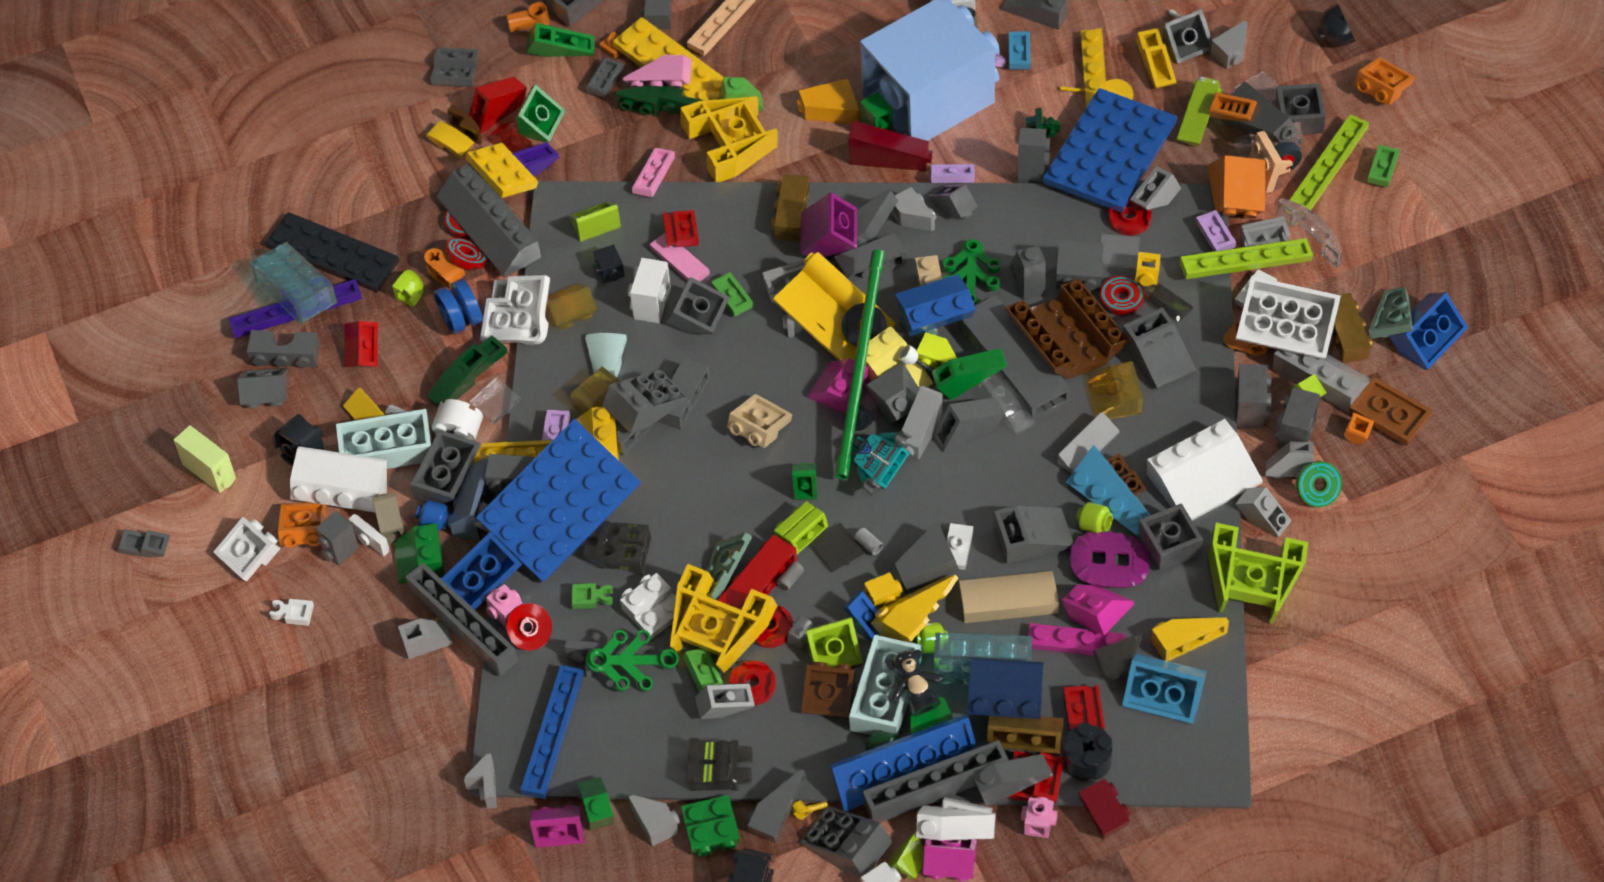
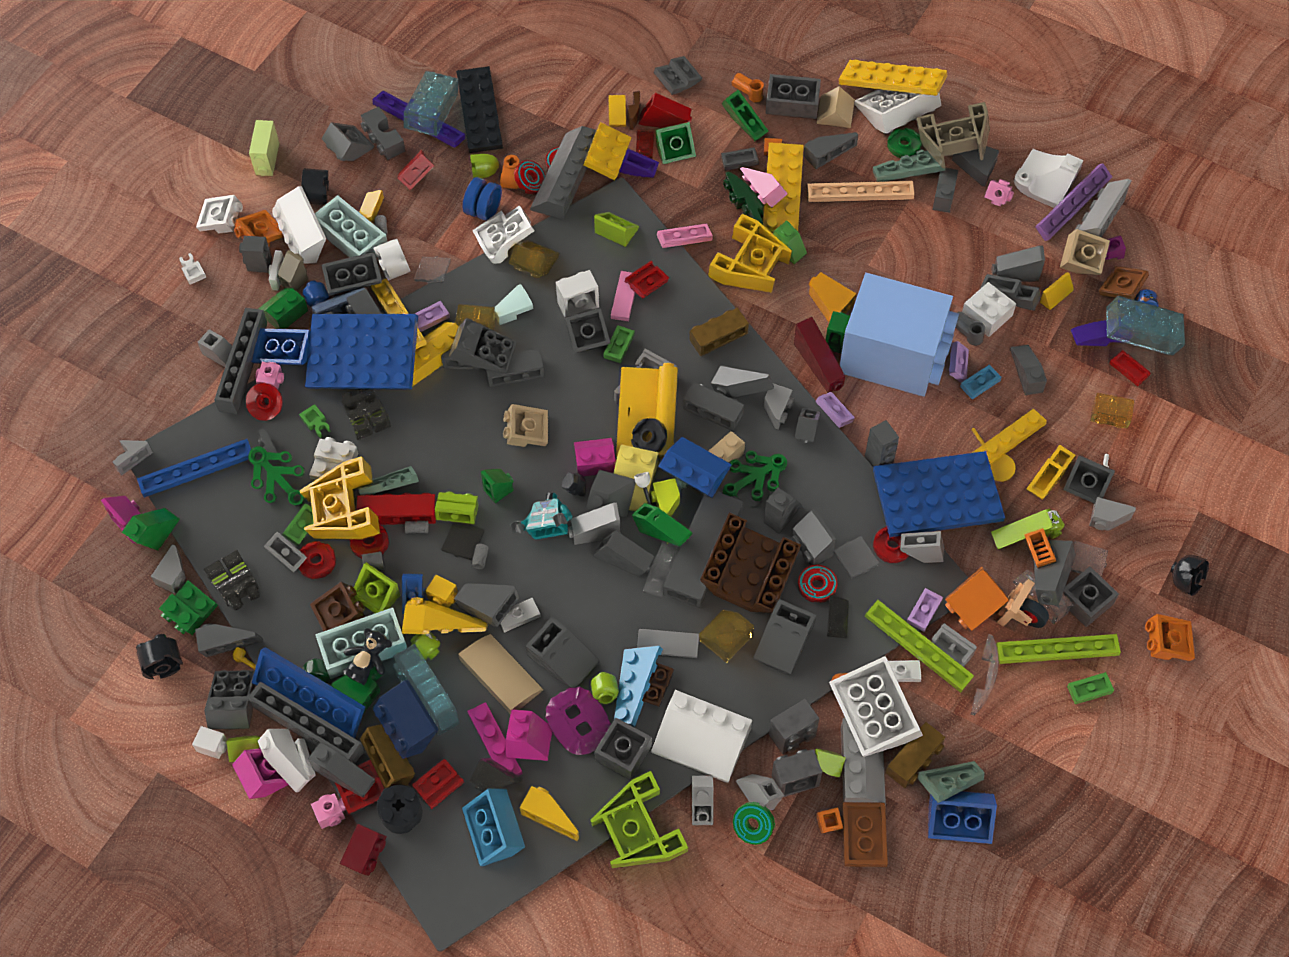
camera: 50 degrees right, 5 degrees up
dark grey slope [118,529,170,557] -> none
dark green slope [427,335,508,407] -> none
black brick [593,244,625,284] -> none
magenta slope [800,192,857,257] -> none
green piece [834,249,885,480] -> none
dark green hips [1026,108,1061,138] -> none
yellow brick [1135,252,1161,286] -> none

